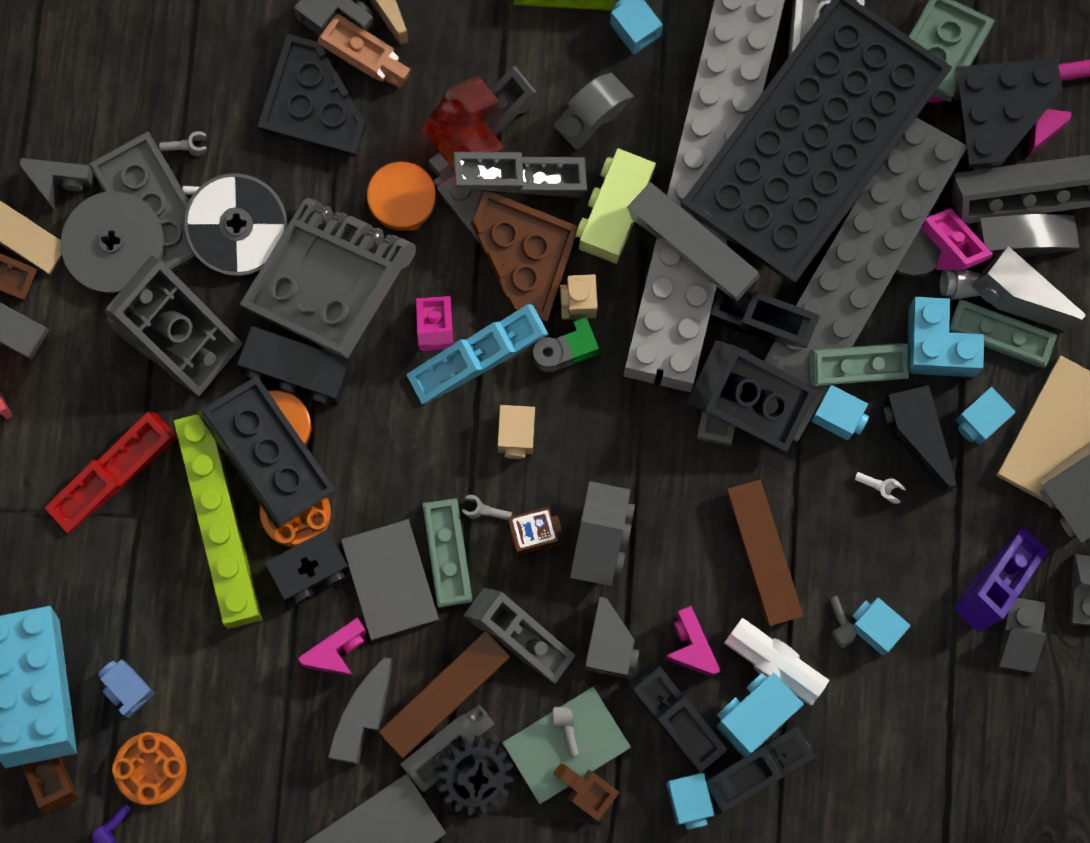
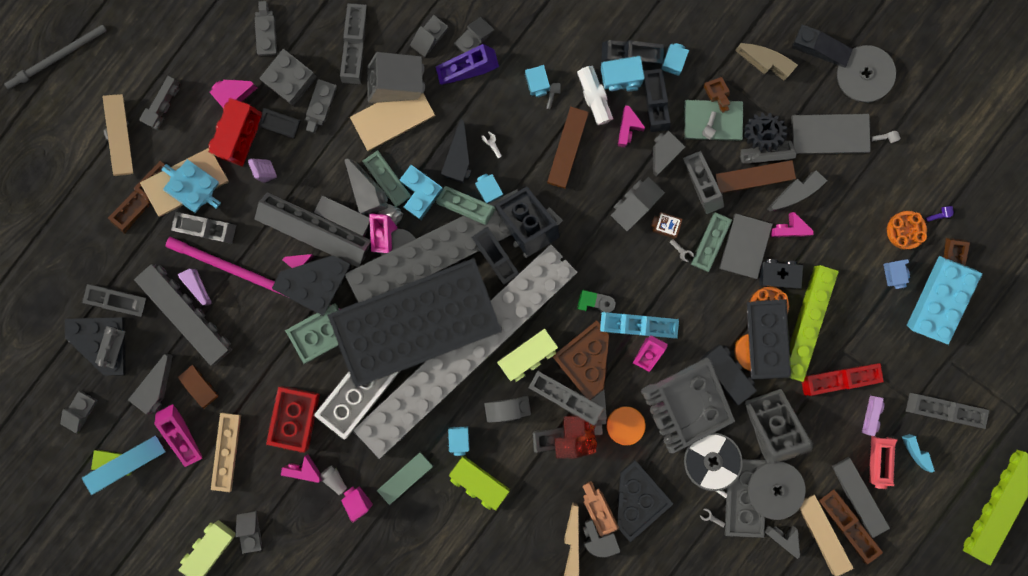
camera: 140 degrees left, 10 degrees up
tan brick [498,405,535,459] -> none
tan brick [560,274,597,320] -> none
dark grey slope [627,182,760,301] -> none
medium azure brick [955,387,1015,446] -> none
none -> lavender plate [862,396,884,436]

